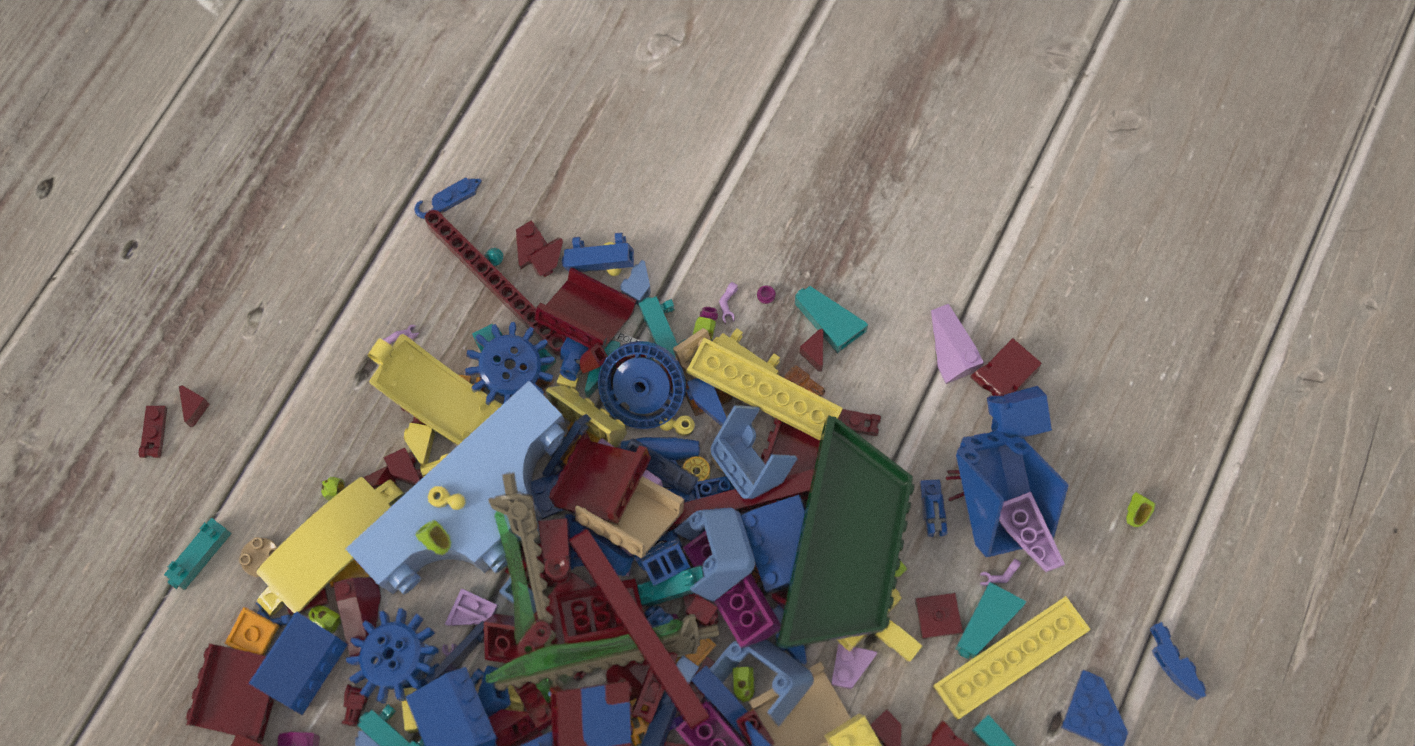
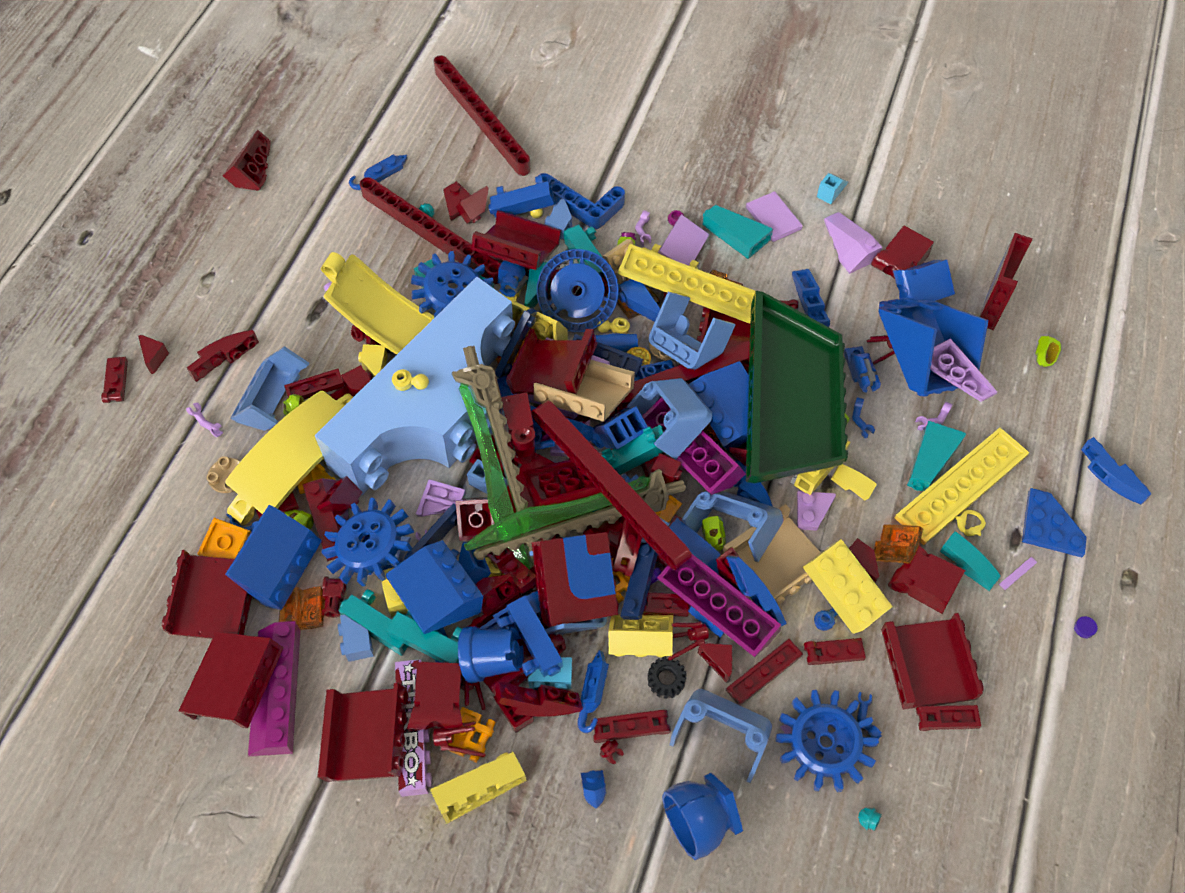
camera: 10 degrees left, 10 degrees down
teal brick [164,518,232,590] -> none
lime rock [415,520,451,555] -> none
dark red plate [518,619,551,658] -> none
dark red brick [580,342,608,374] -> none
dark red slope [799,329,823,372] -> none
dark red plate [915,593,963,639] -> none
none -> lavender arm [186,402,223,437]
none -> dark red slope [187,330,259,382]
none -> dark red wedge [223,130,271,191]
none -> medium blue windscreen [231,346,310,431]
none -> clear orange slope [279,586,324,630]
none -> dark red plate [284,368,345,399]
none -> dark red slope [317,476,363,511]
none -> dark red beam [433,55,531,176]
none -> blue beam [538,173,625,229]
none -> lavender tile [658,215,709,266]
none -> lavender tile [746,191,802,242]
none -> blue slope [792,269,830,327]
none -> medium azure slope [817,173,848,204]
none -> blue arm [852,397,875,438]
none -> clear orange slope [874,524,923,563]
none -> light yellow piece [955,510,986,536]
none -> dark red panel [979,233,1033,331]

